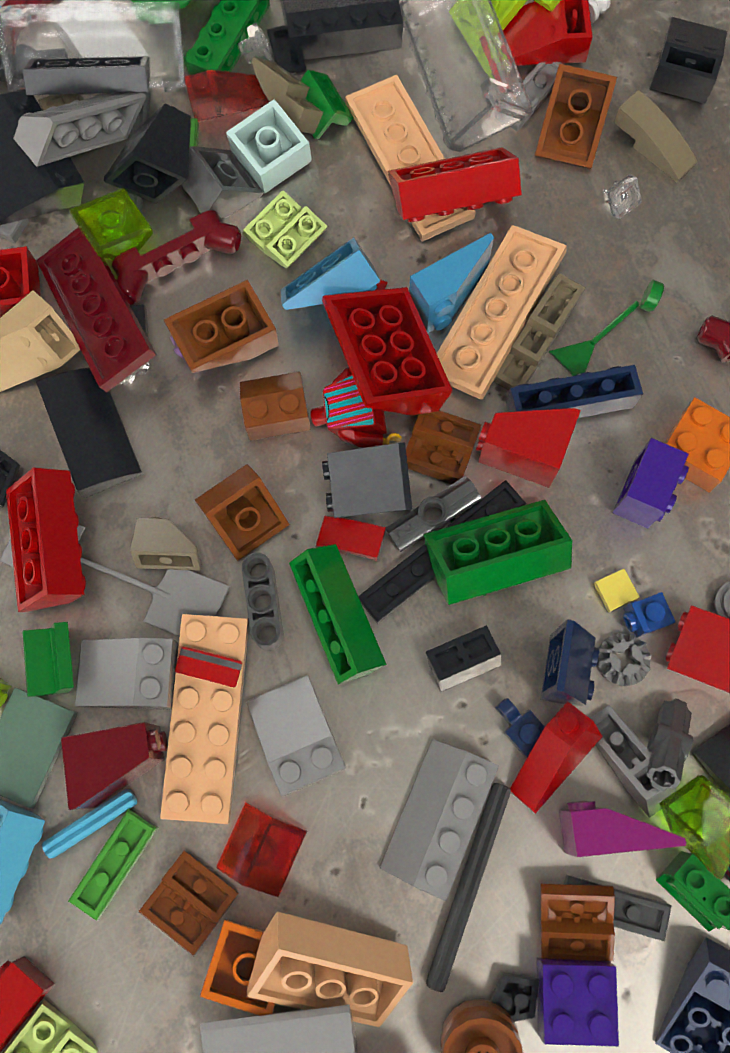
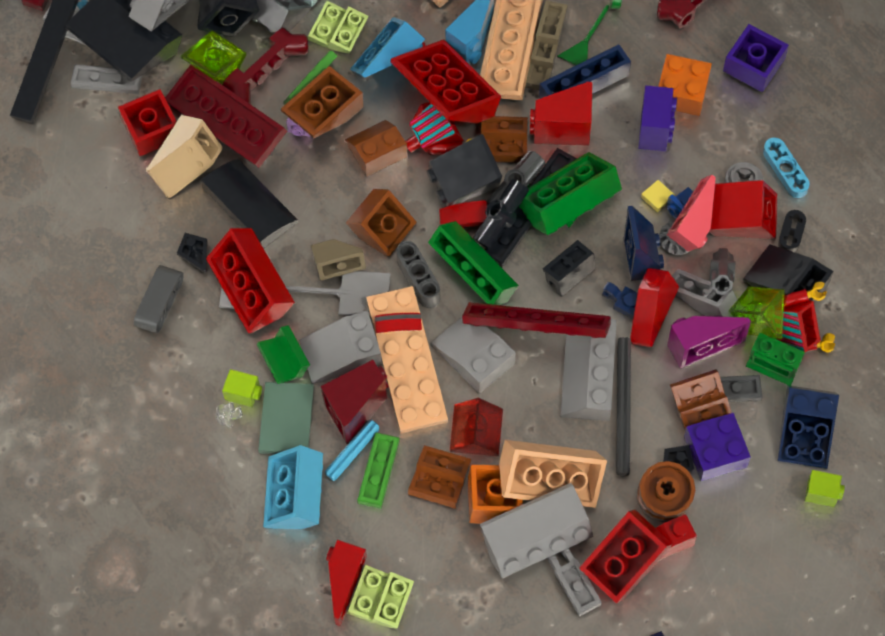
camera: 20 degrees left, 10 degrees down
none -> bright green tile [283,51,337,105]
none -> dark red plate [462,302,611,338]
none -> black piece [473,179,529,250]
none -> coral slope [667,175,716,252]

